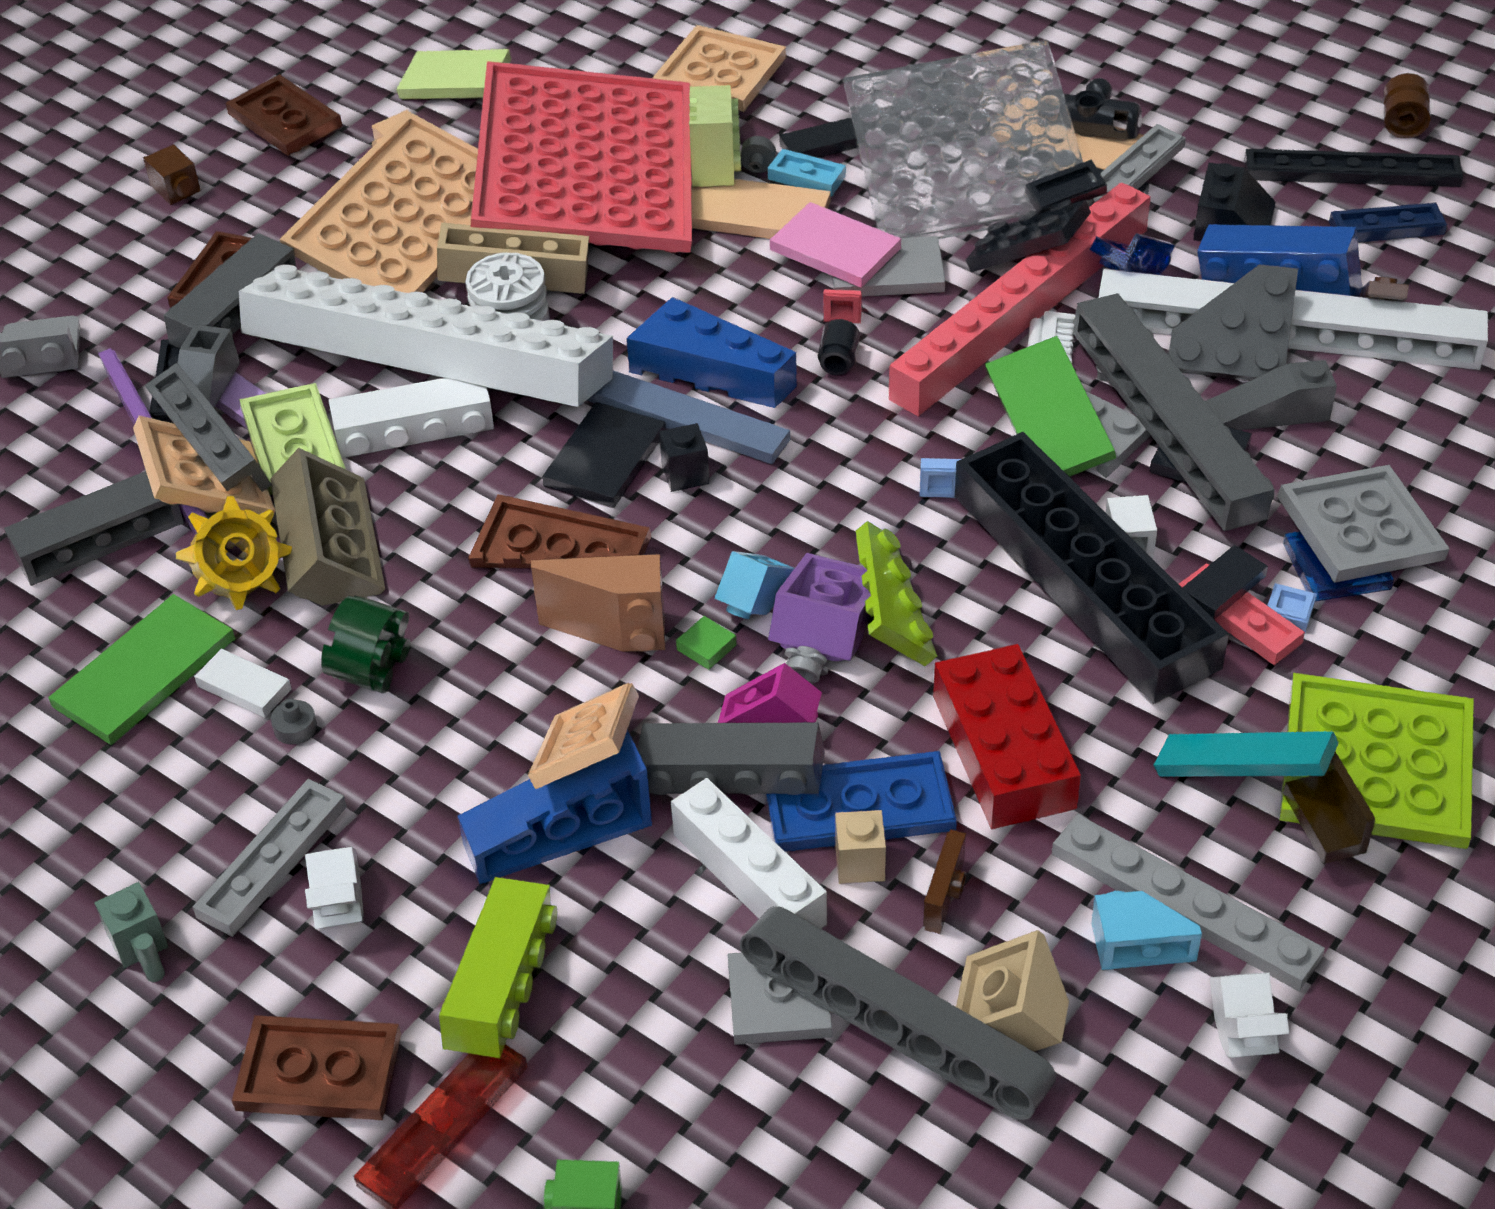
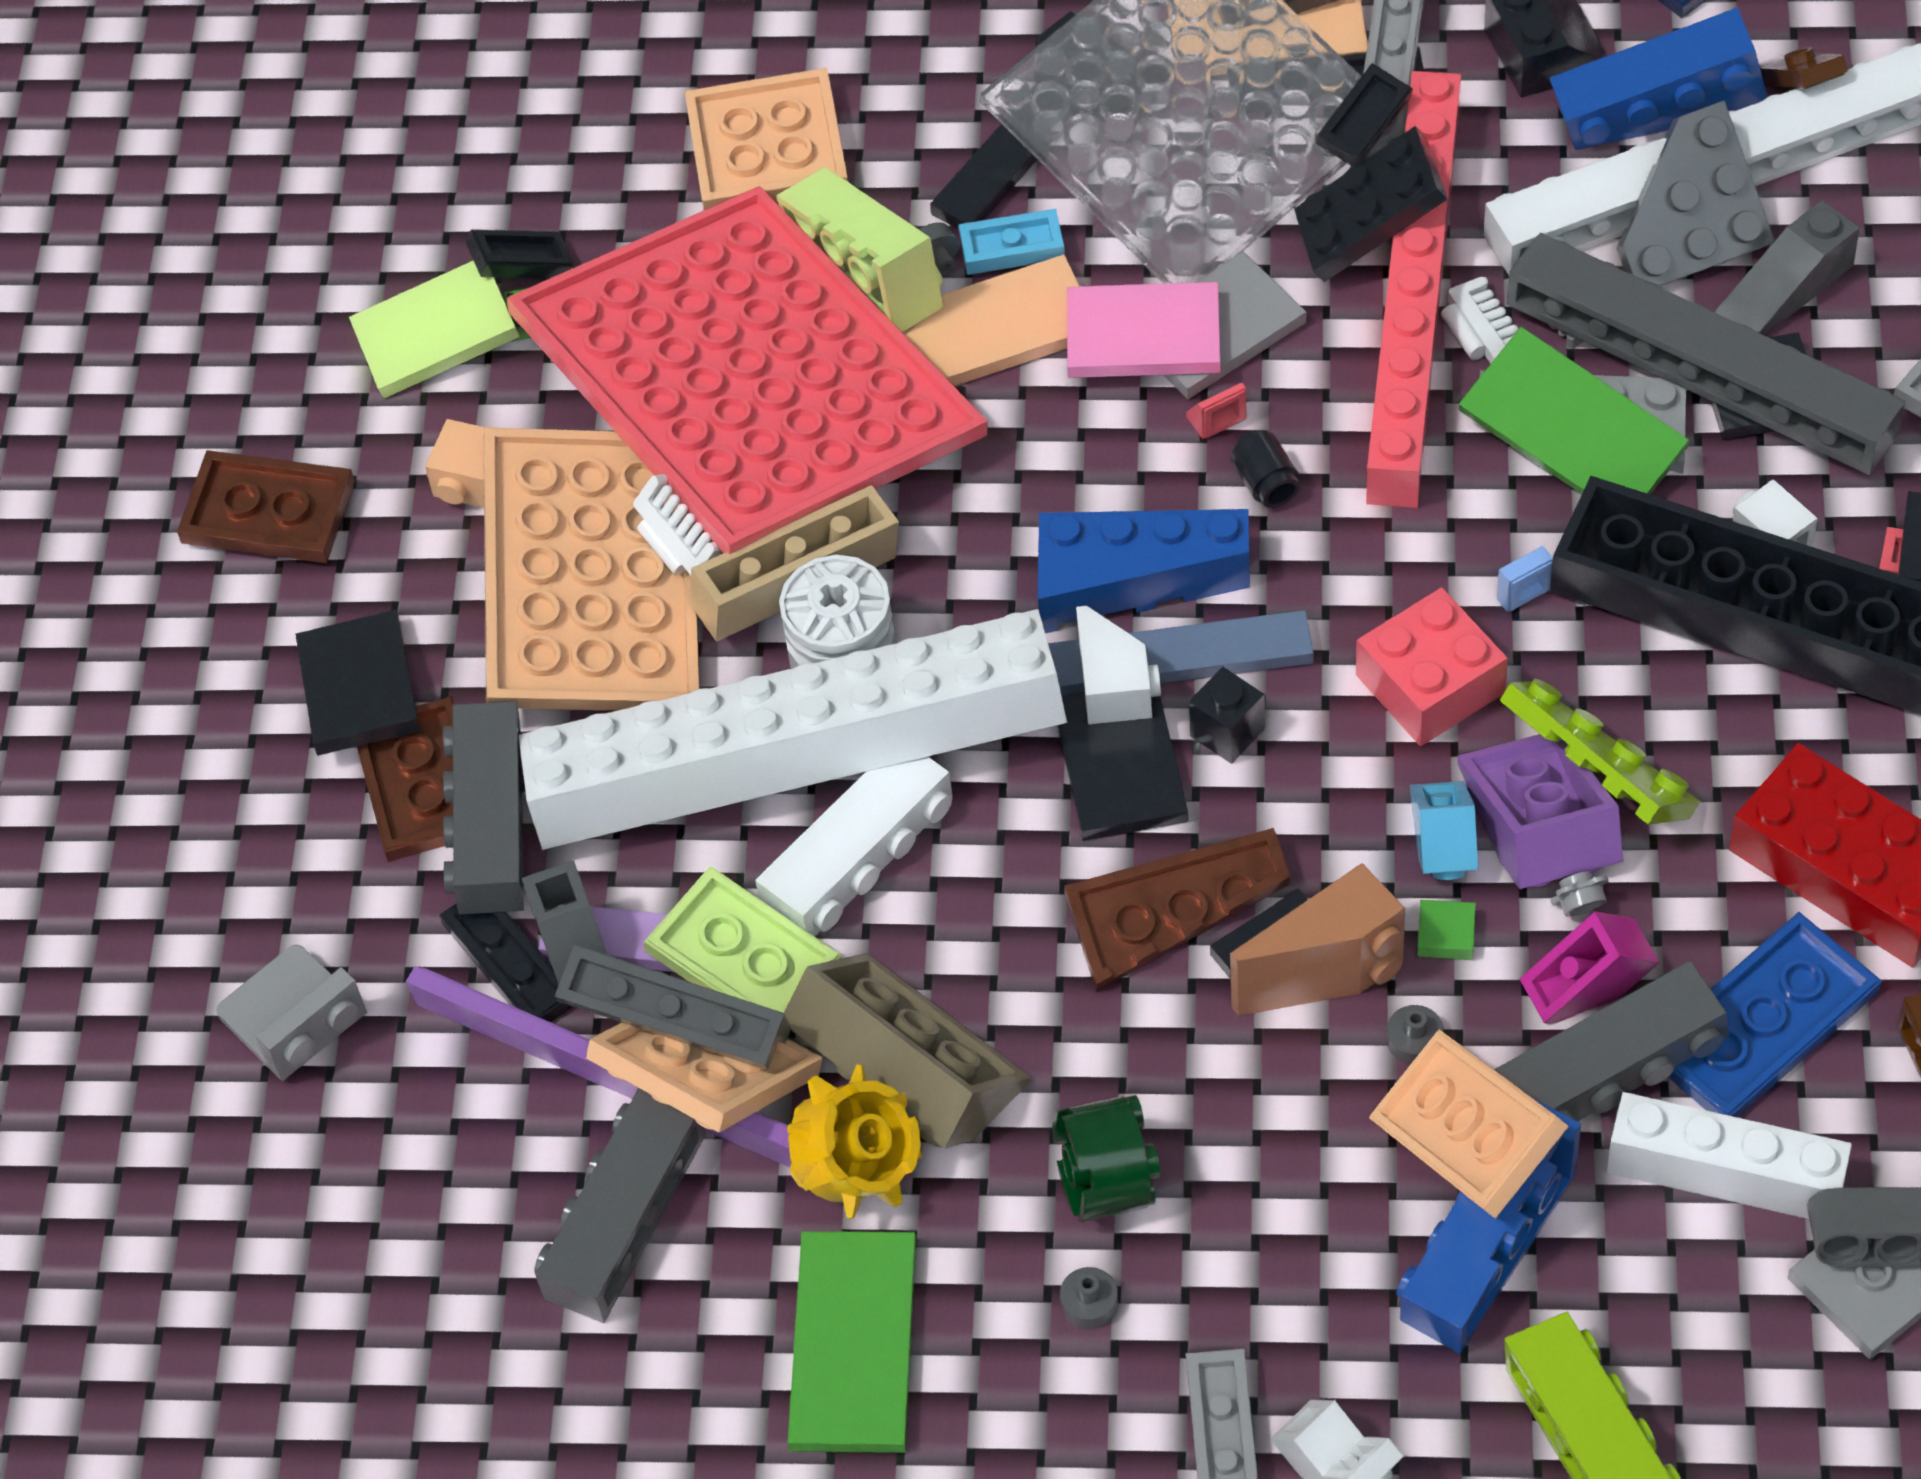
camera: 30 degrees left, 10 degrees up
reddish brown brick [143,144,201,205] -> none
white tile [194,648,291,718] -> none
tan brick [835,810,886,884] -> none
clear blue bracket [1089,233,1175,275] -> none
none -> black tile [295,610,421,756]
none -> black tile [465,229,575,279]
none -> white piece [633,474,722,576]
none -> white slope [1076,606,1161,724]
none -> coral brick [1356,587,1508,747]
none -> dark grey tile [1387,1005,1443,1064]

